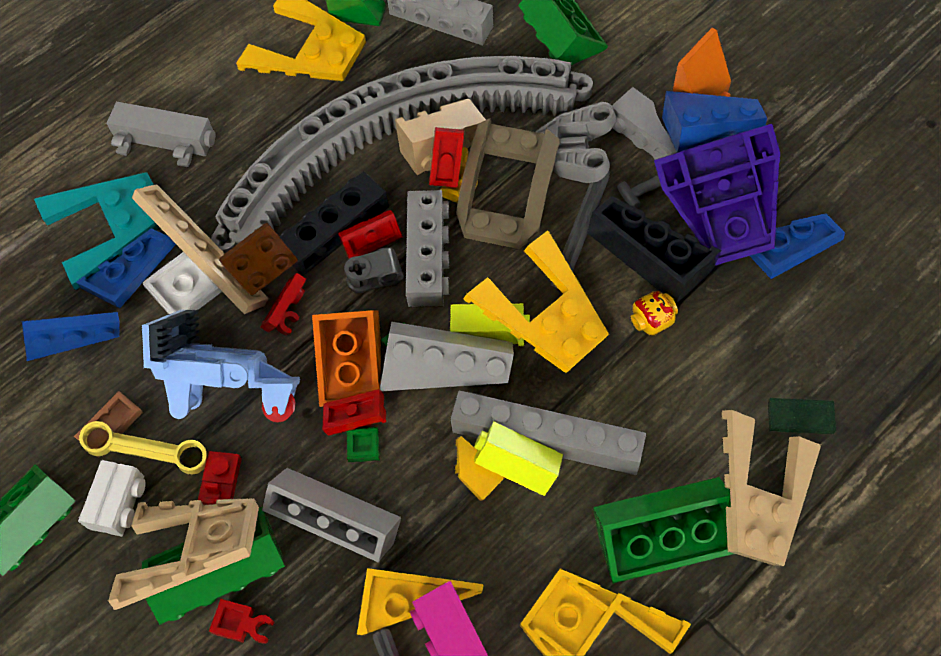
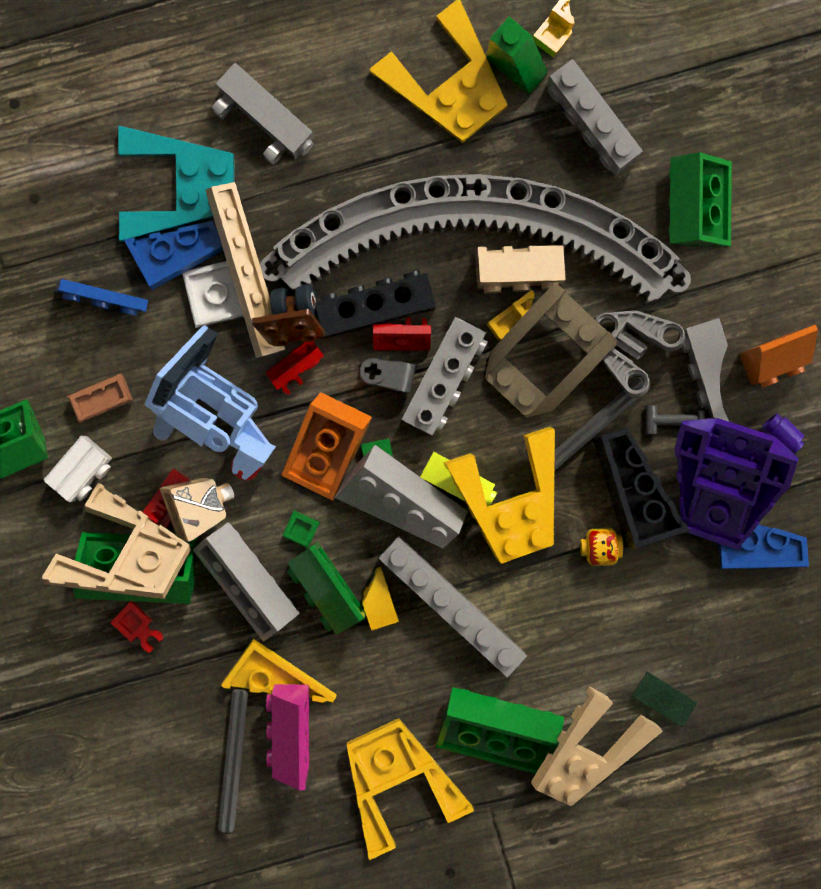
camera: 15 degrees right, 25 degrees up
light yellow piece [79,421,208,475] -> none
red plate [322,389,386,436] -> none
red plate [429,127,464,188] -> none
neon yellow brick [474,421,563,496] -> none
blue wedge [662,91,767,152] -> none
none -> tan torso [160,478,234,542]
none -> green slope [287,542,366,635]

